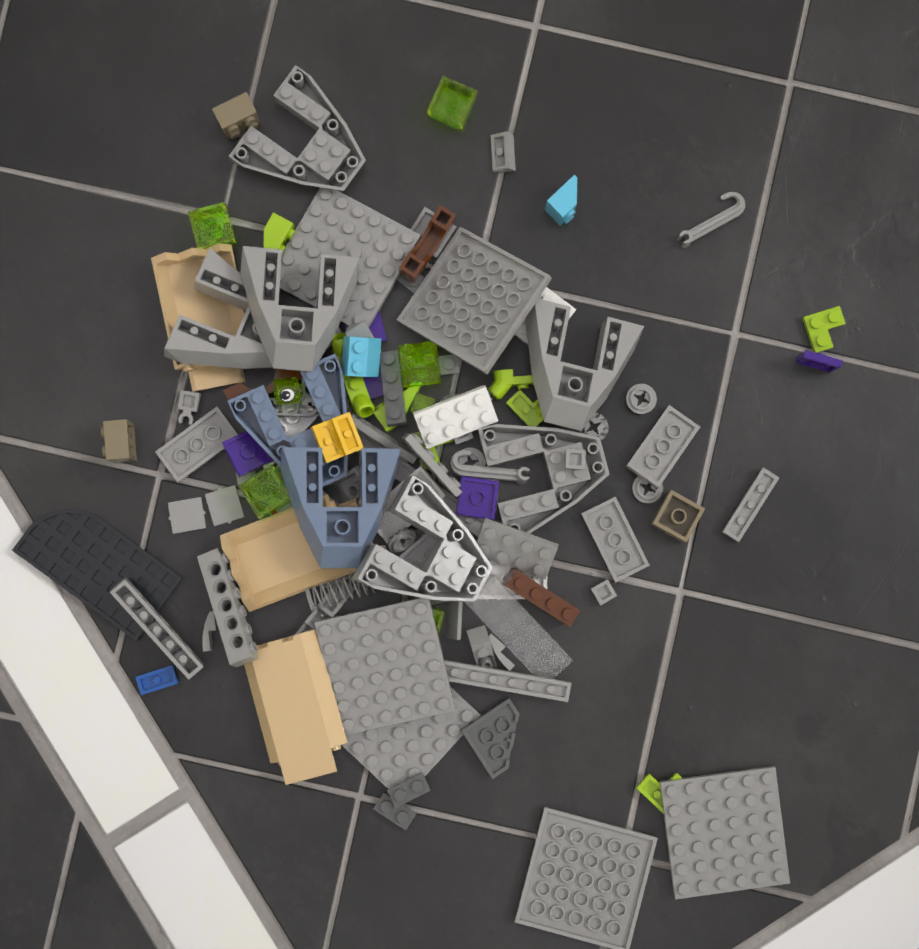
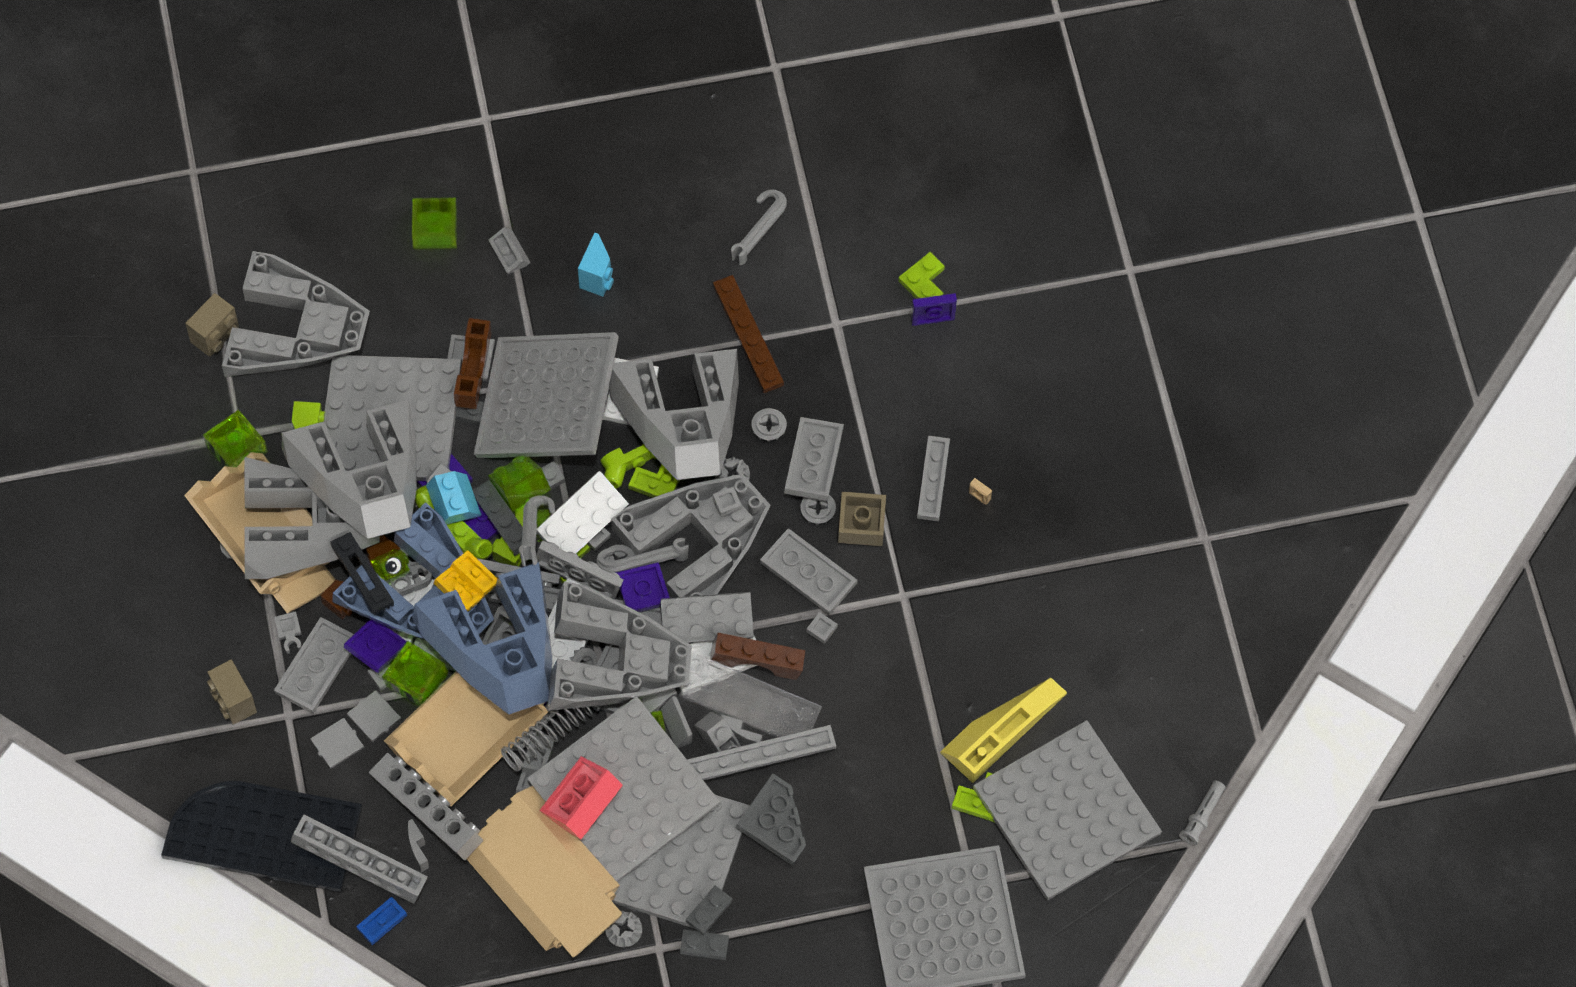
camera: 20 degrees left, 20 degrees down
none -> black container [330,532,394,615]
none -> light grey piece [519,495,555,566]
none -> coral slope [539,756,623,839]
none -> light grey gear [605,911,642,947]
none -> reddish brown plate [713,275,784,393]
none -> light yellow wedge [940,678,1067,783]
none -> tan tile [969,478,992,505]
none -> light grey pin [1179,780,1226,845]

